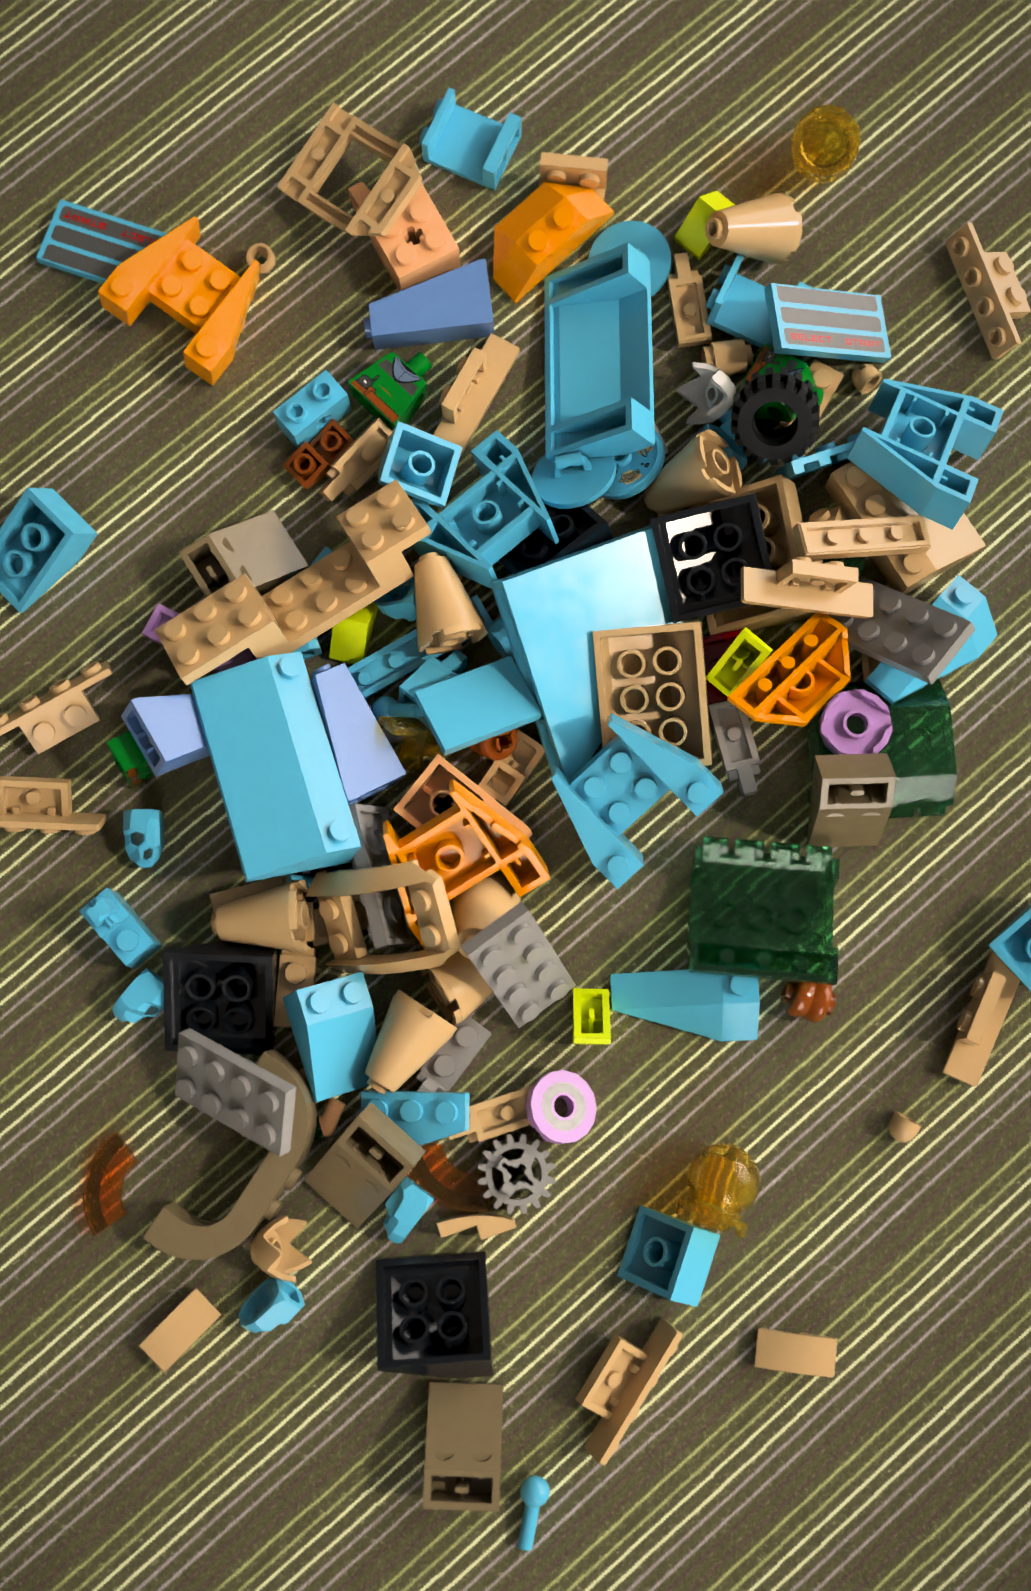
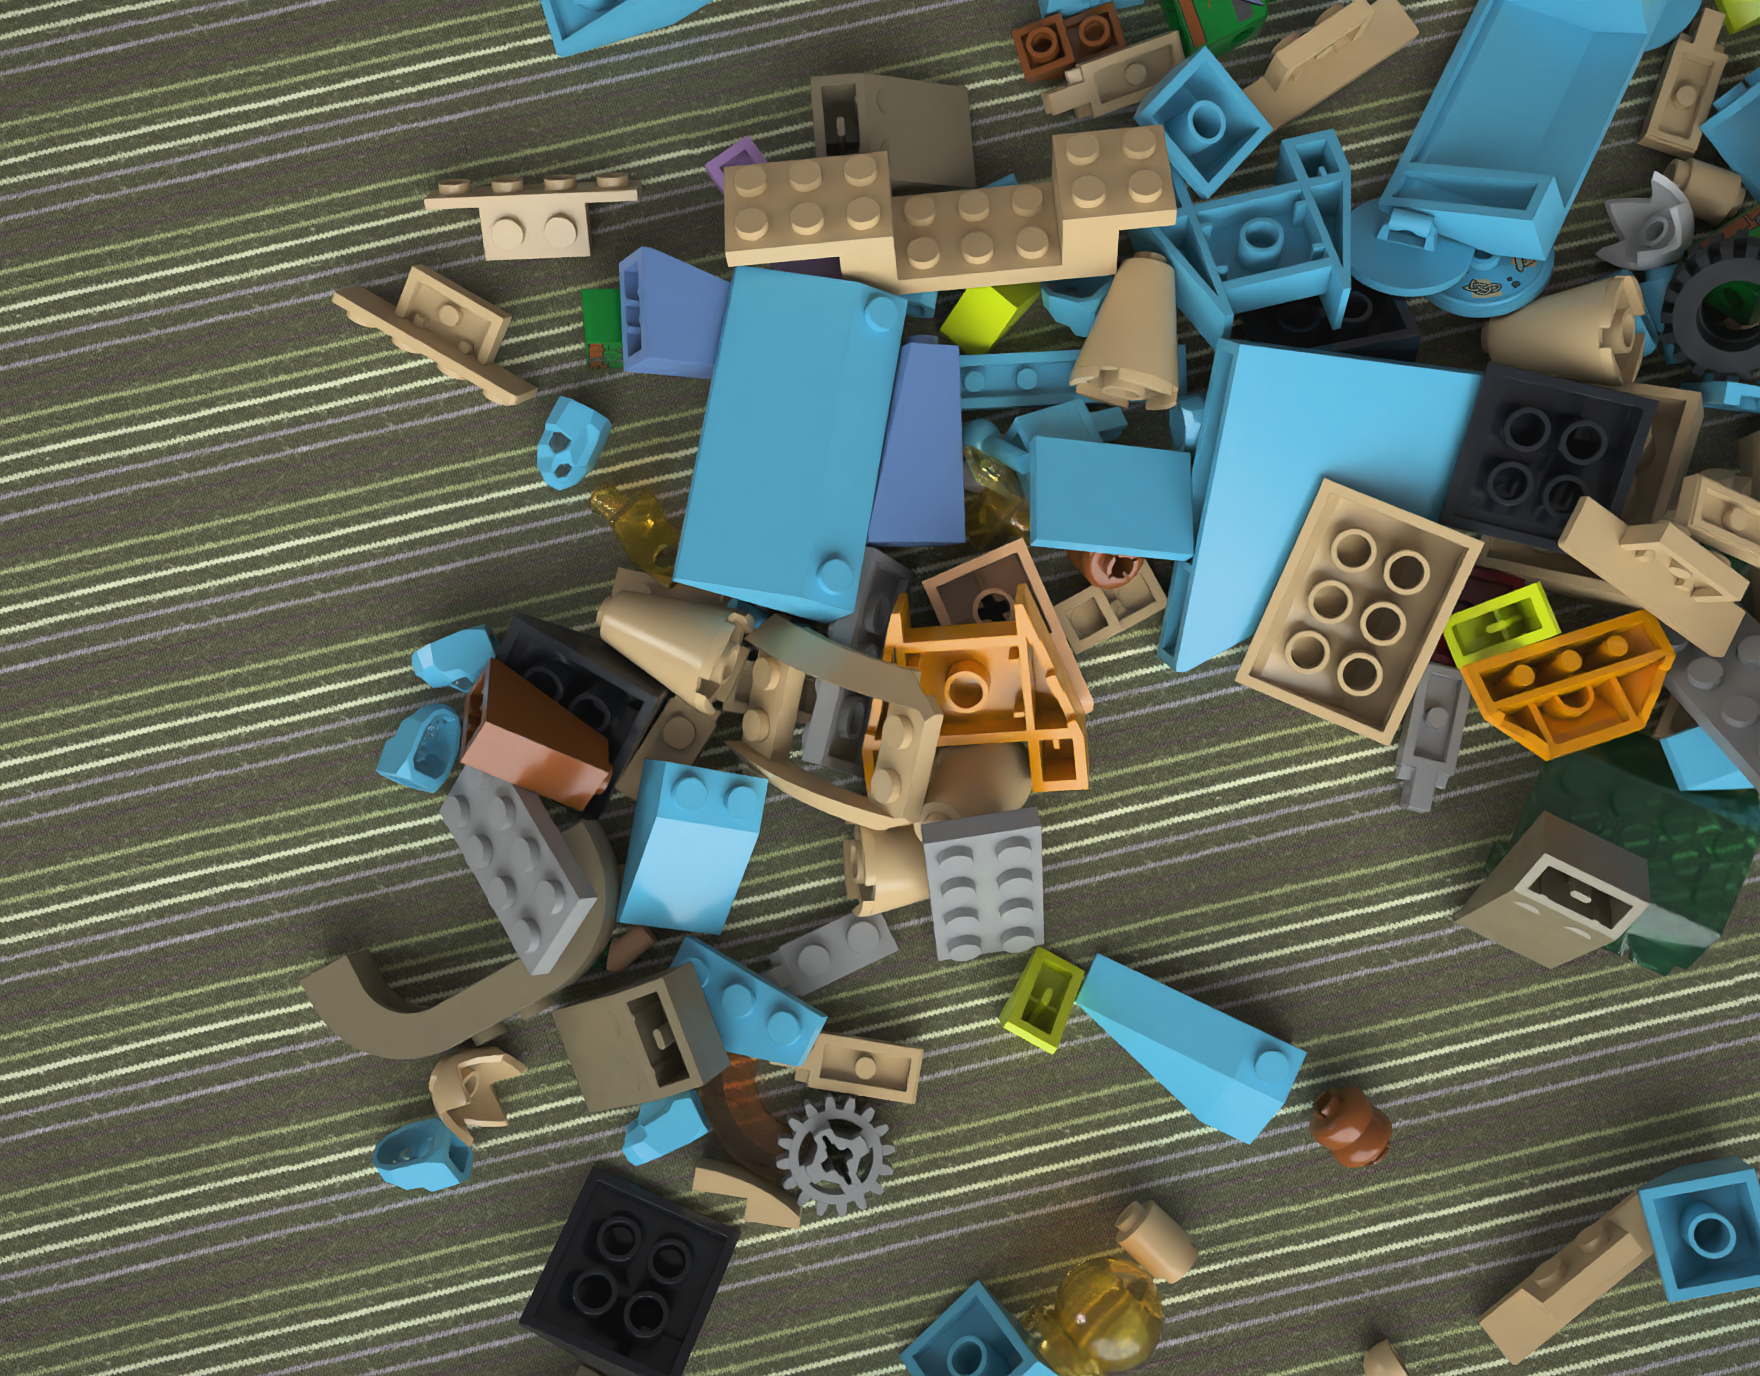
camera: 25 degrees right, 5 degrees up
medium azure hinge [79,888,163,969] -> none
clear orange tile [83,1132,138,1236] -> none
tan slope [139,1288,221,1373] -> none
tan cone [364,989,457,1094] -> none
tile [525,1070,597,1145] -> none
medium azure wedge [551,713,724,889] -> none
clear green slope [687,836,840,985] -> none
lavender tile [819,689,892,755] -> none
none -> medium azure rock [376,703,461,793]
none -> dark orange slope [460,657,613,812]
none -> clear yellow bracket [589,482,681,589]
none -> tan brick [1115,1200,1199,1284]

